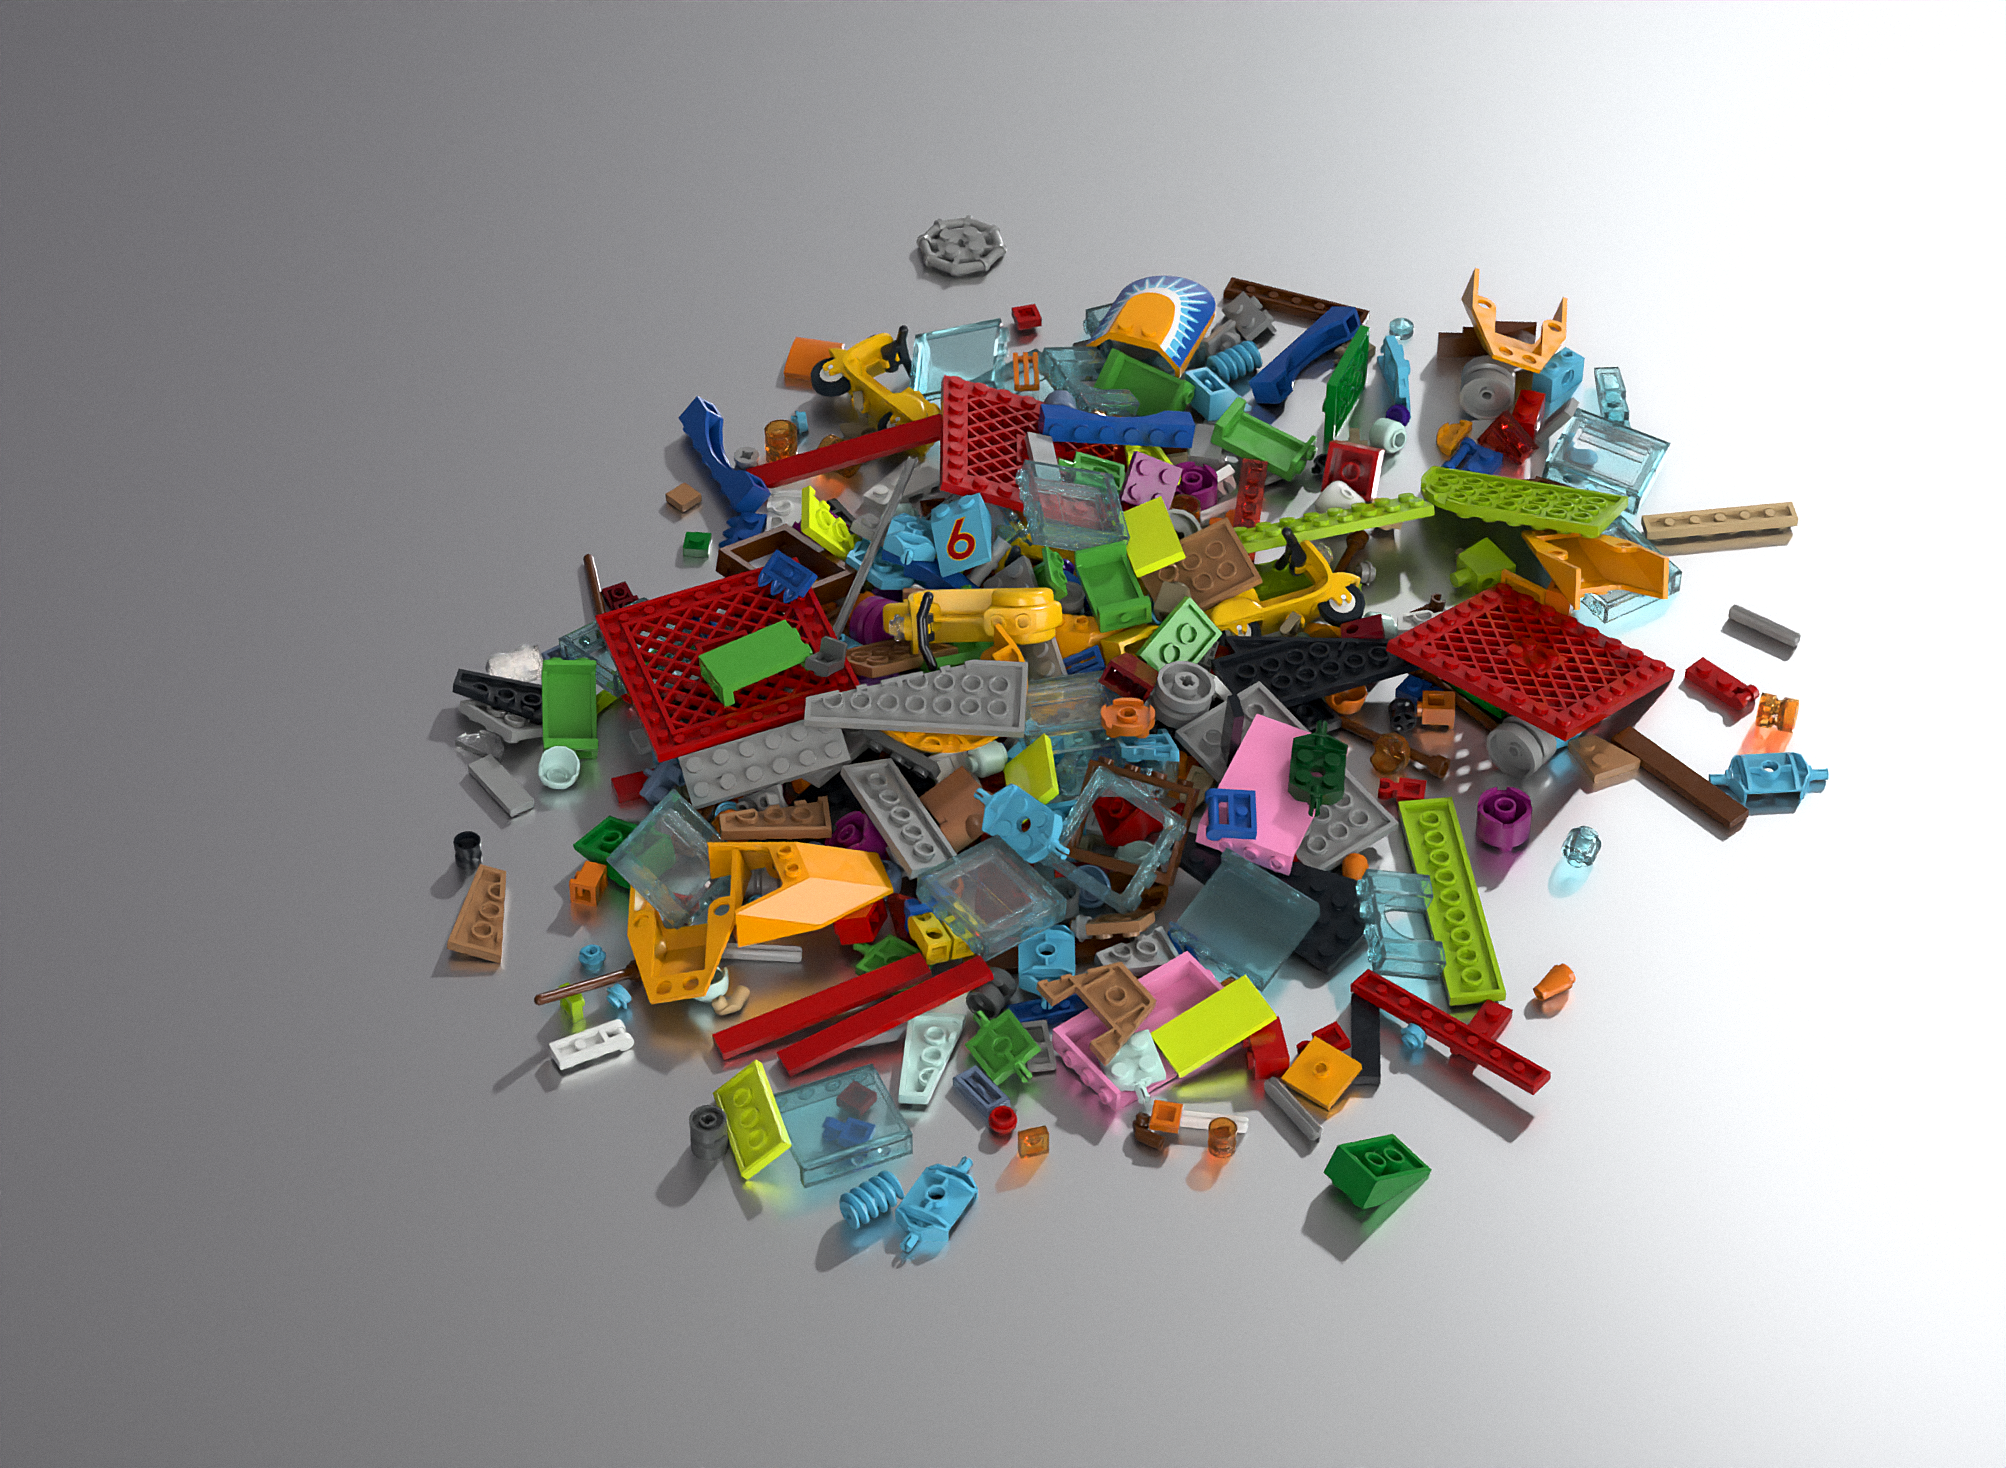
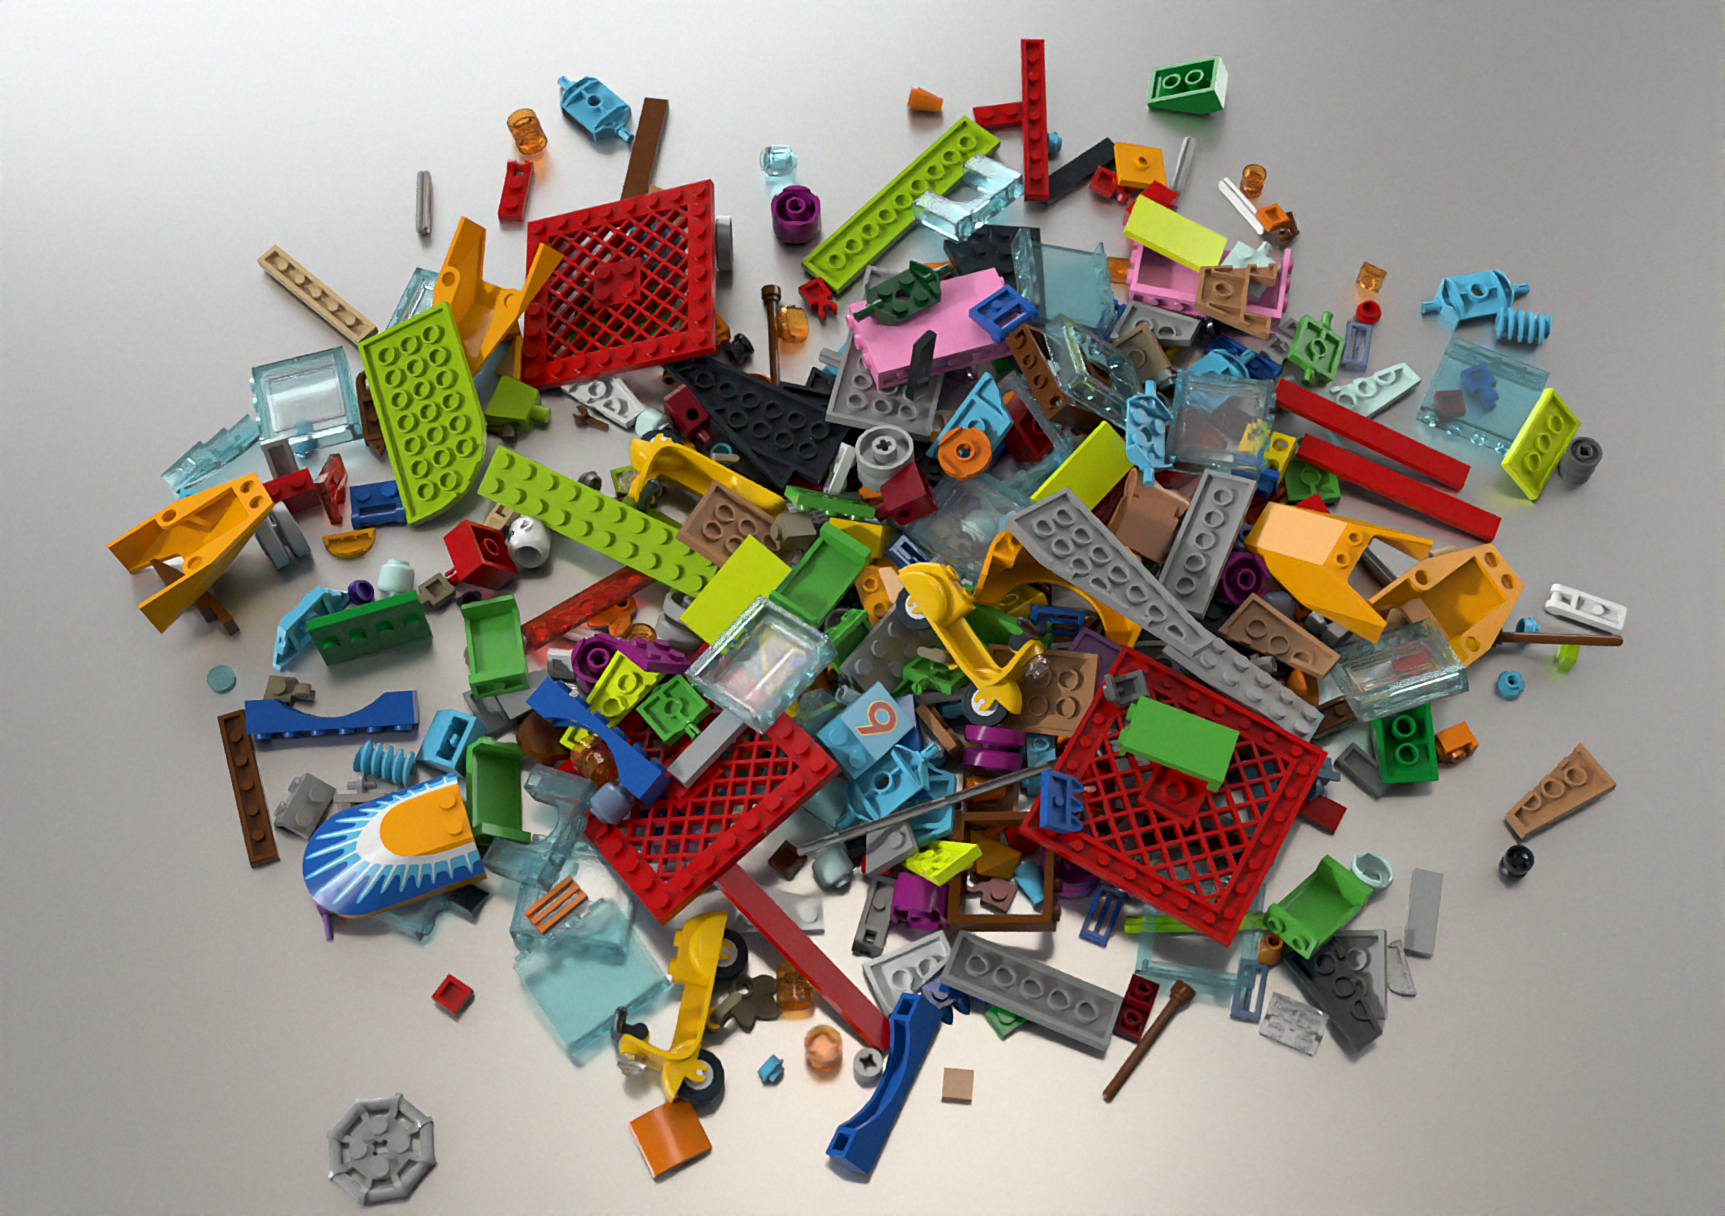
camera: 130 degrees left, 20 degrees up
none -> light grey plate [939,929,1124,1051]

